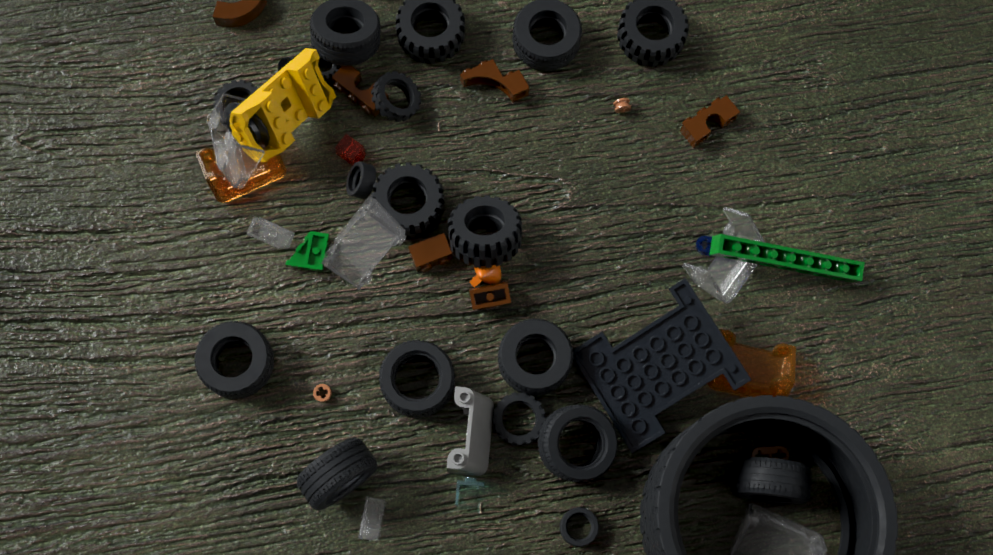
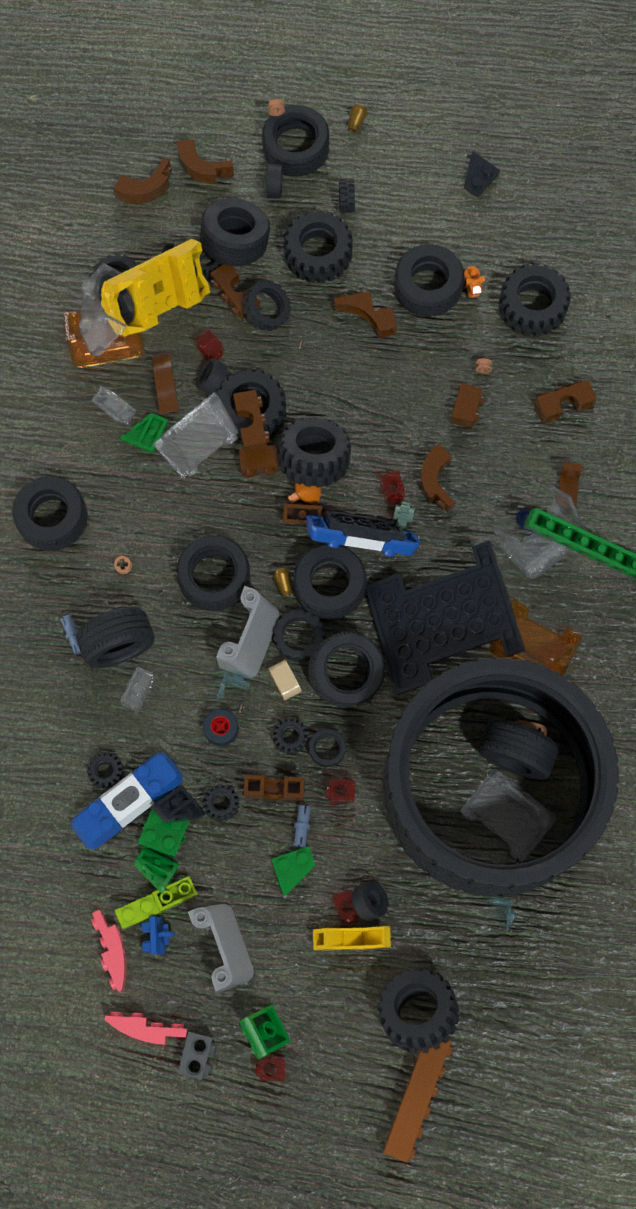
camera: 20 degrees right, 0 degrees up
none -> sand blue pin [60,615,81,655]
none -> reddish brown arch [152,352,179,414]
none -> black wheel [203,709,239,746]
none -> reddish brown arch [233,390,270,453]
none -> tan beam [268,660,302,701]
none -> pearl gold cone [272,568,293,597]
none -> black tyre [273,717,308,755]
none -> piece [306,510,420,557]
none -> clear red brick [380,471,405,503]
none -> sand green gear [393,501,415,526]
none -> reddish brown arch [420,443,455,513]
none -> reddish brown brick [450,383,485,429]
none -> orange hips [463,266,485,298]
none -> reddish brown bracket [557,462,583,507]

